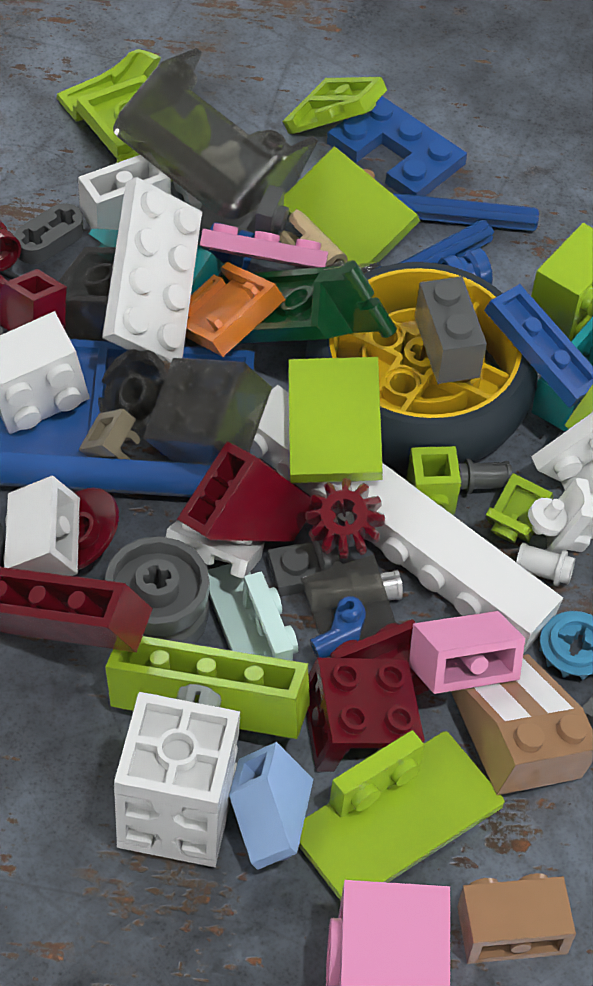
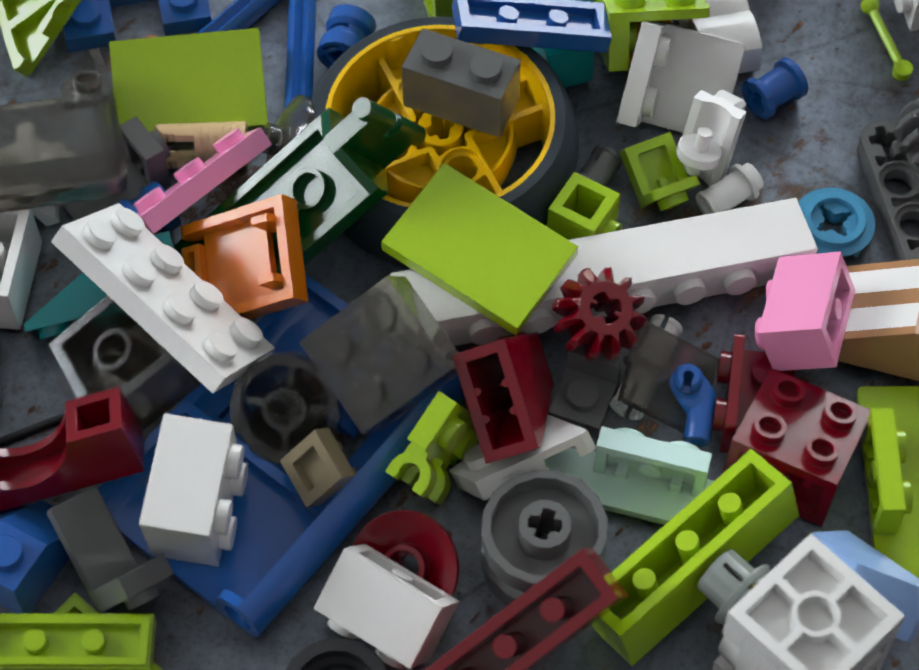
camera: 50 degrees left, 5 degrees up
none -> lime plate [385,391,478,505]

